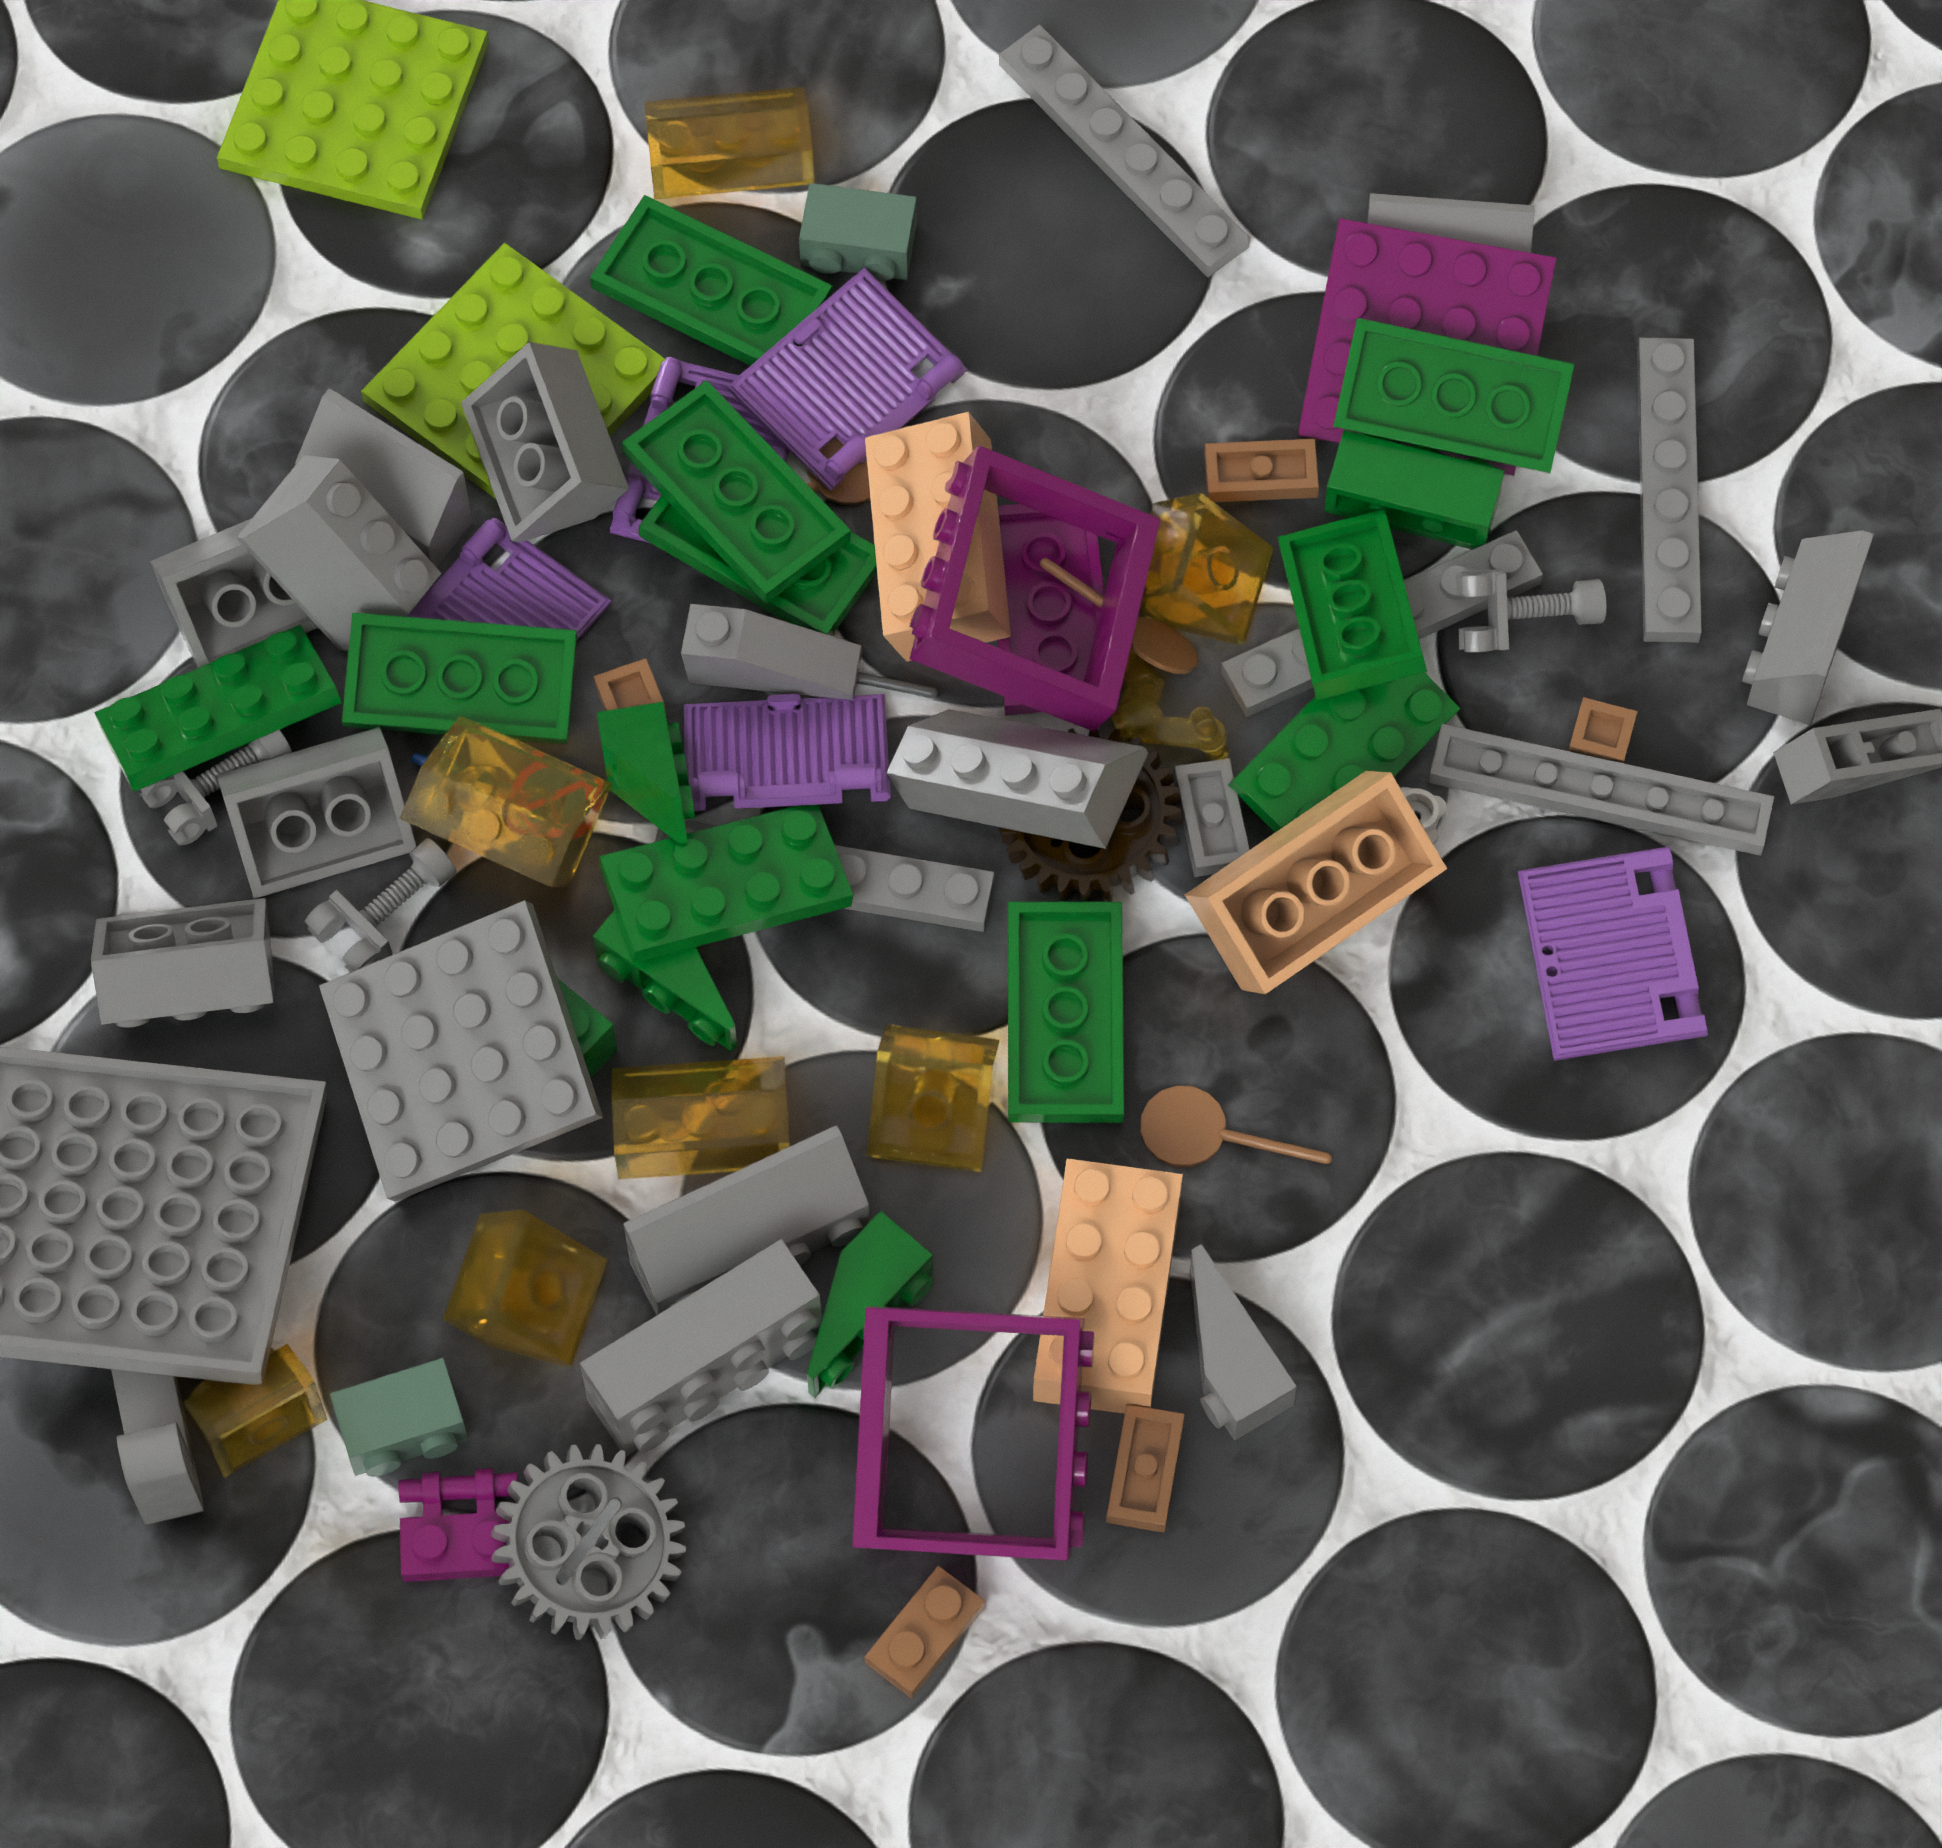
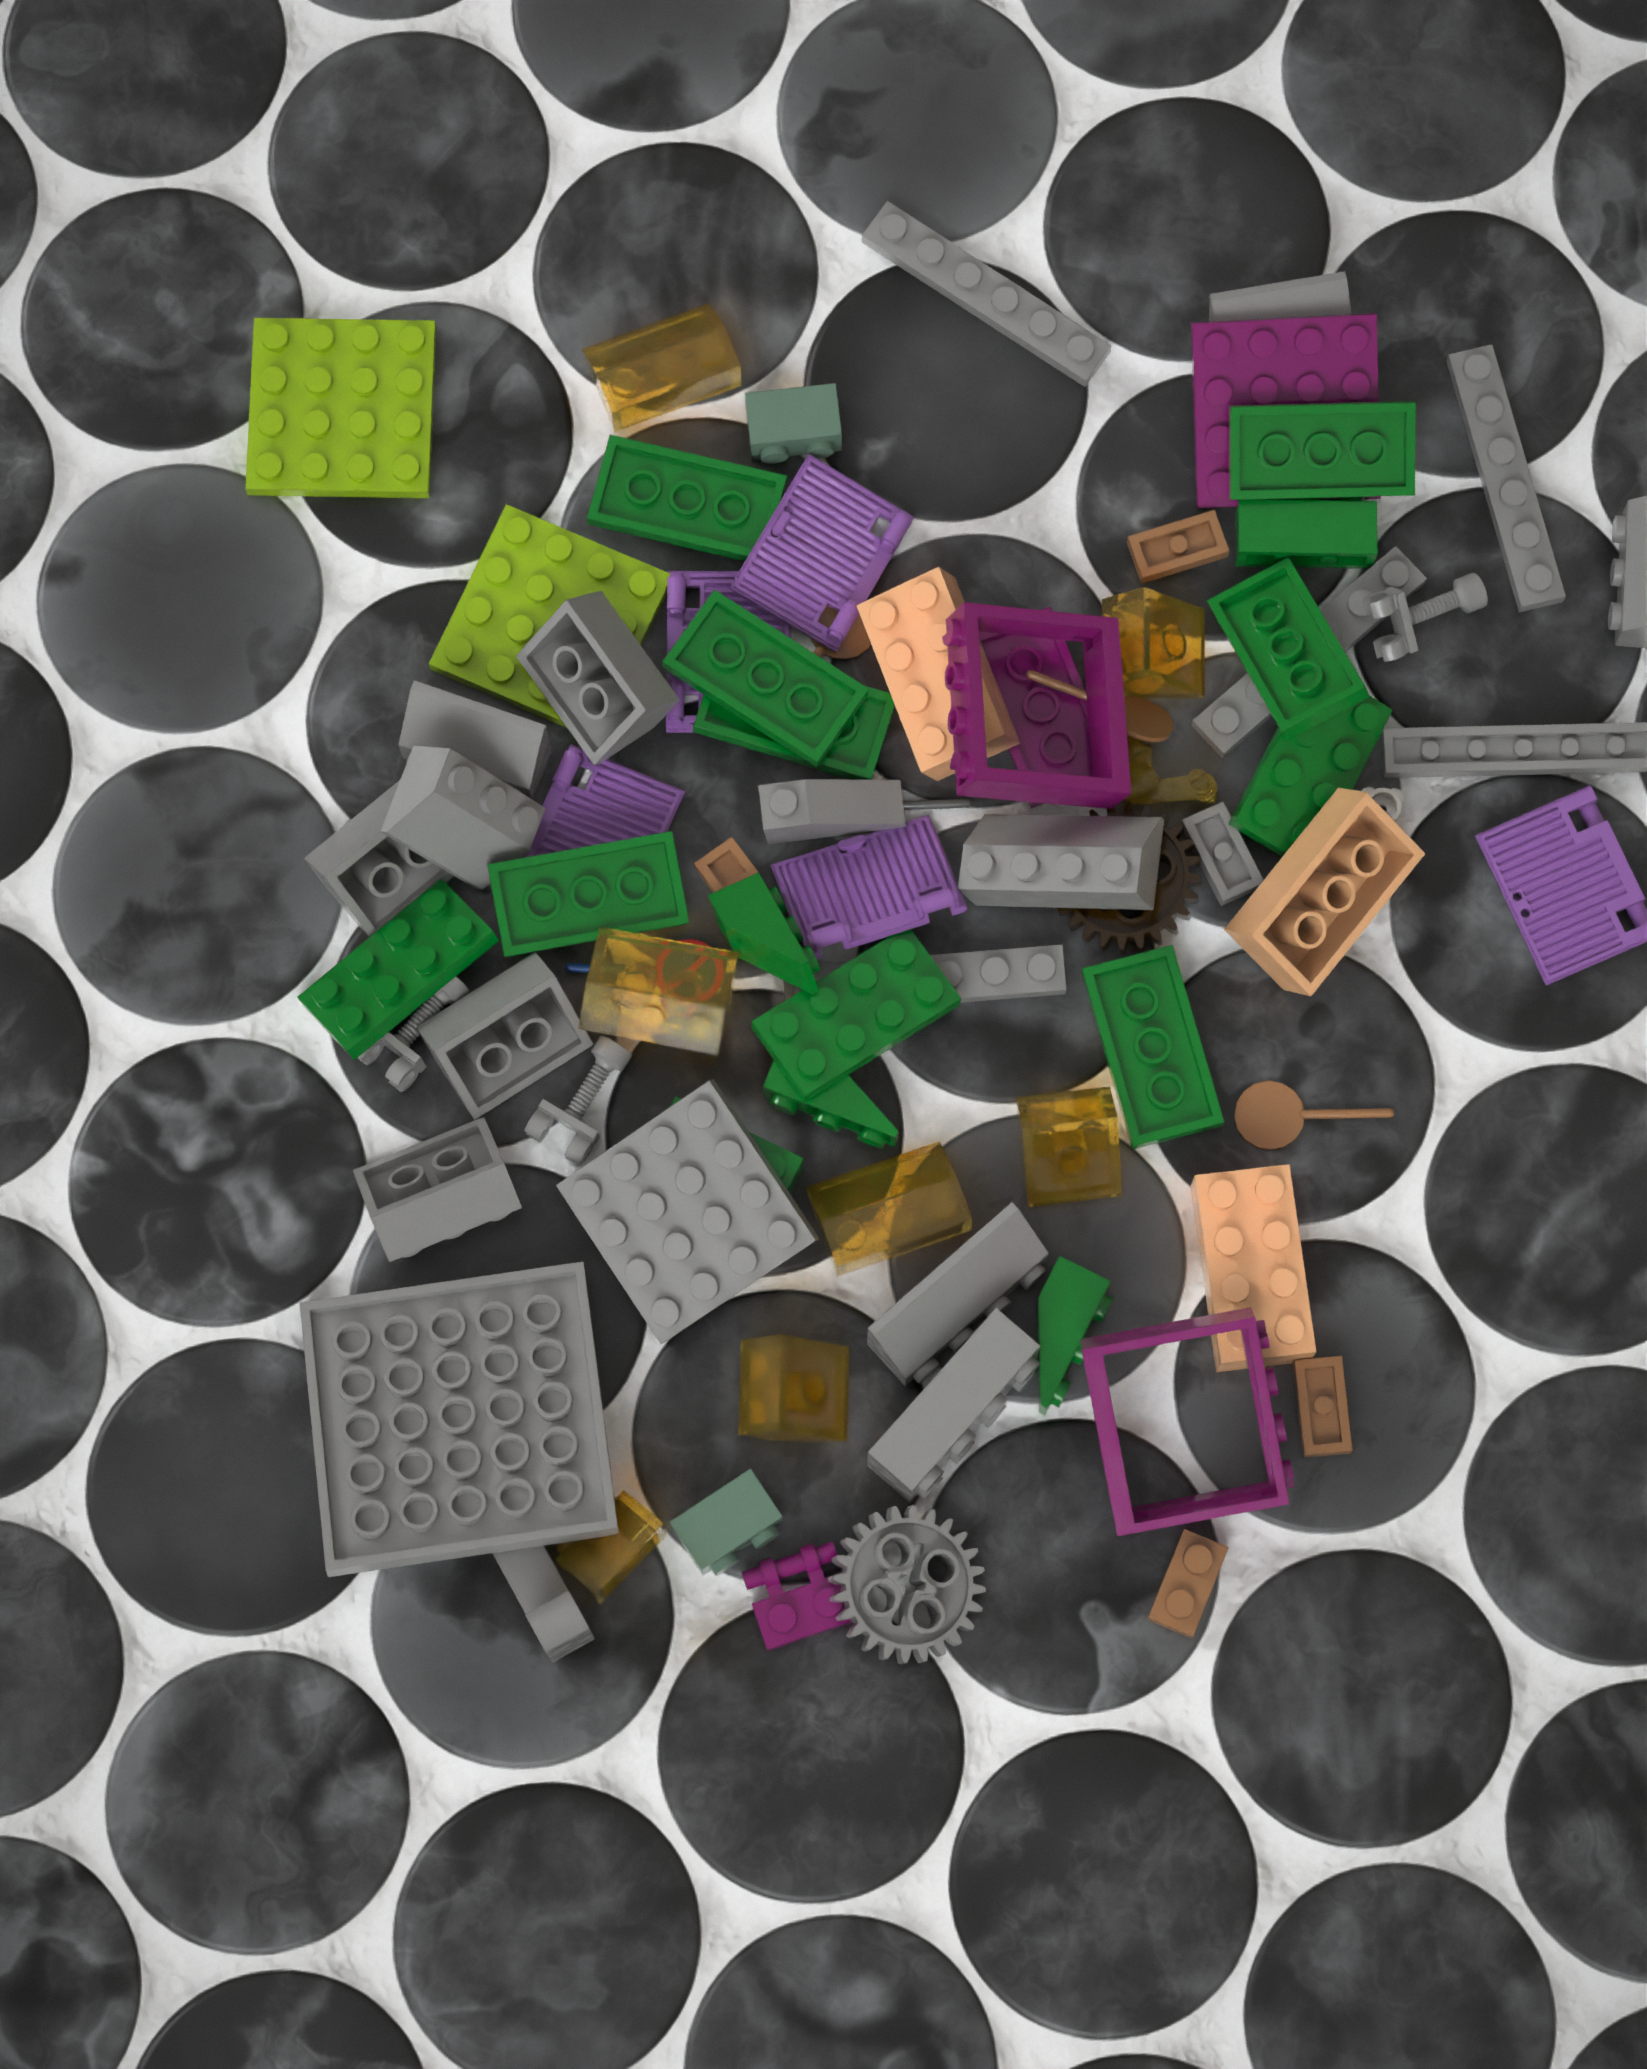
camera: 15 degrees left, 10 degrees up
light grey slope [1190,1244,1297,1441] -> none
medium nougat plate [1569,697,1638,763] -> none

